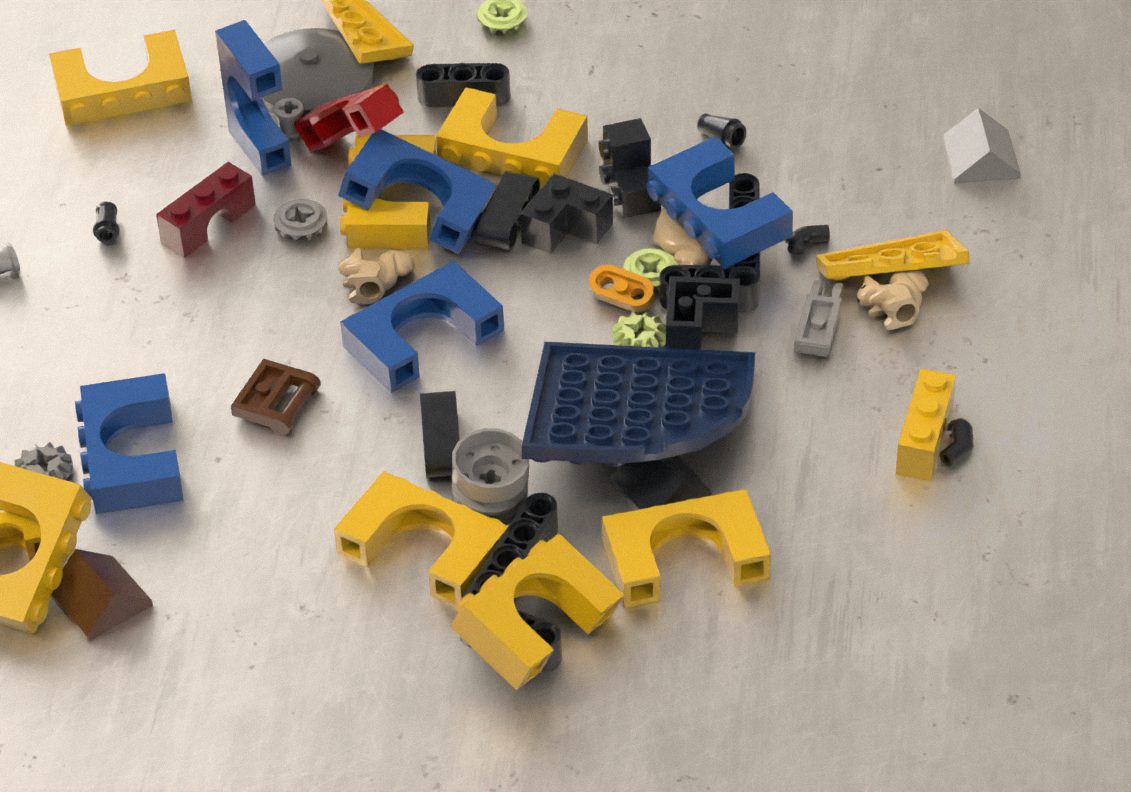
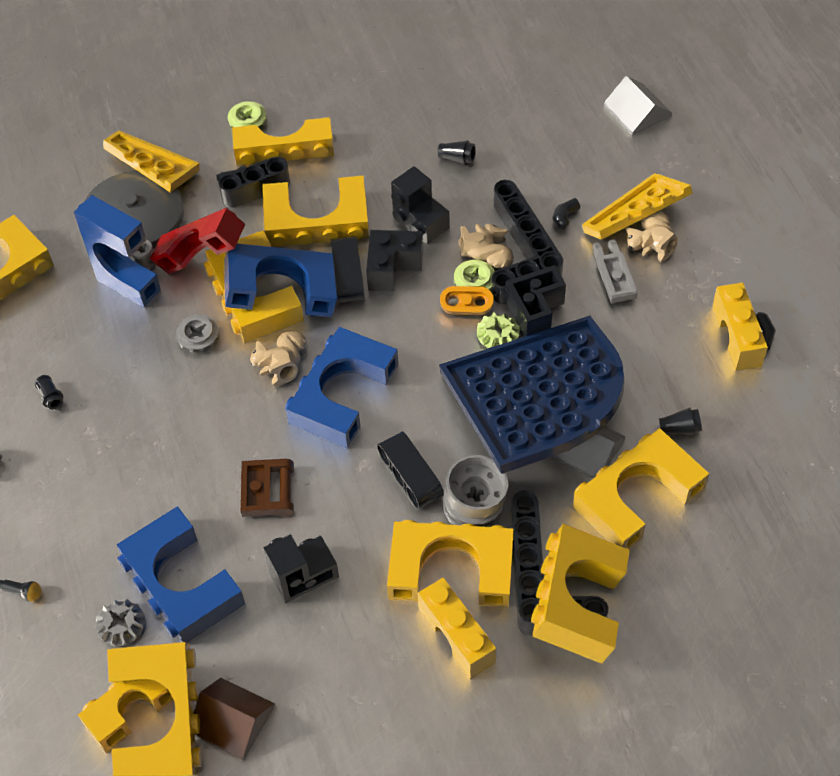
camera: 25 degrees left, 10 degrees up
dark red arch [156,162,256,258] -> none
blue arch [646,136,793,269] -> none
none -> yellow arch [232,117,334,166]
none -> black brick [263,534,339,603]
none -> yellow arch [418,577,496,680]
none -> black cone [659,407,702,435]

